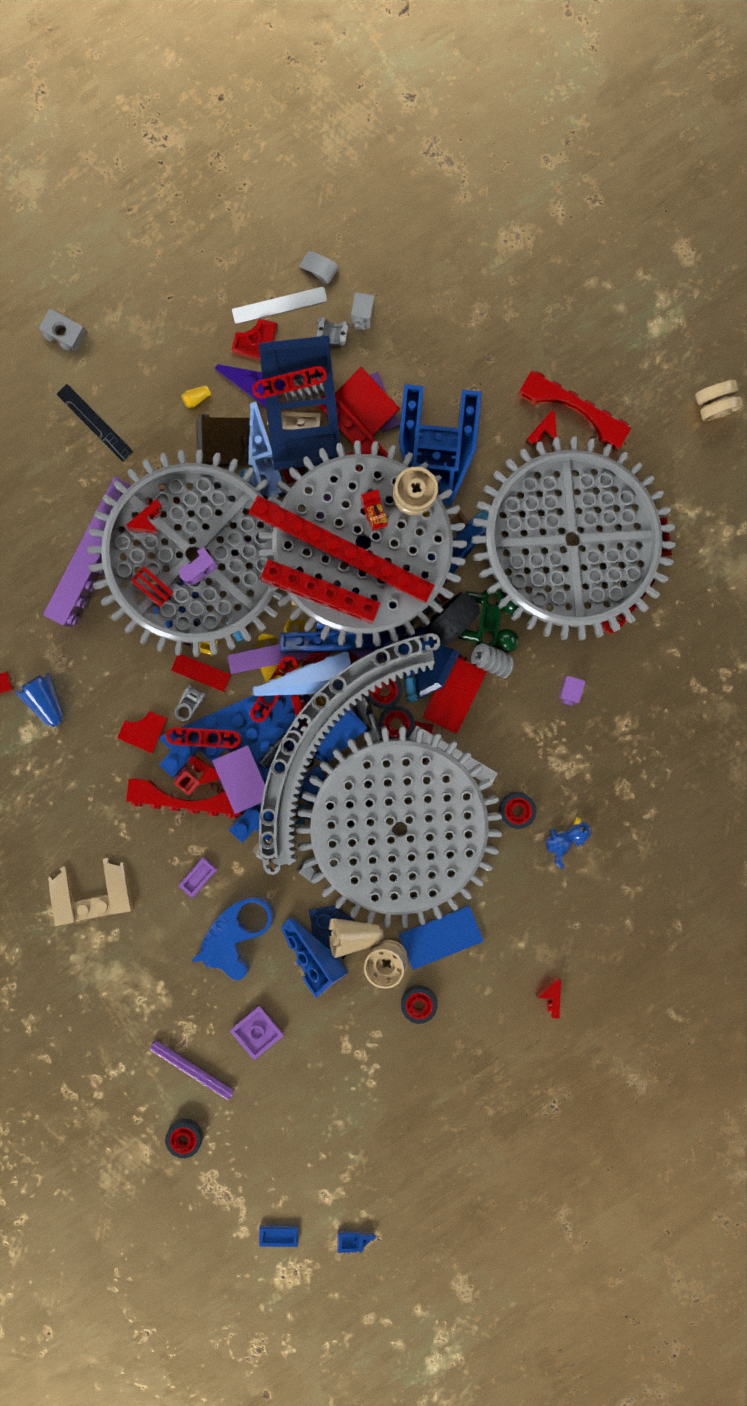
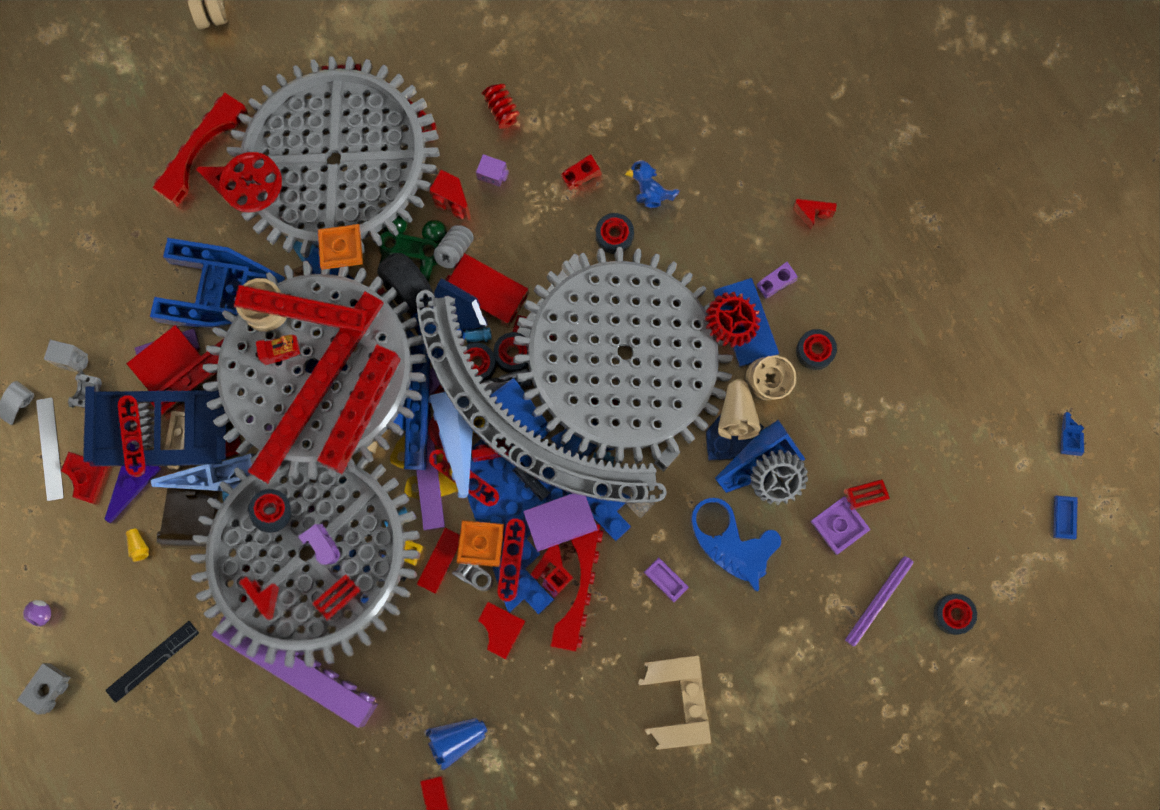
camera: 85 degrees left, 10 degrees down
none -> medium lavender piece [23,600,51,627]
none -> red wedge [219,152,282,213]
none -> red tile [234,285,368,333]
none -> wheel [248,489,291,533]
none -> orange tile [318,224,363,270]
none -> red slope [429,169,471,221]
none -> orange tile [457,520,504,567]
none -> red piece [481,84,520,129]
none -> red leg [561,154,602,190]
none -> red gear [705,291,761,348]
none -> light grey gear [750,449,808,506]
none -> medium lavender leg [757,262,798,299]
none -> red tile [844,479,890,510]

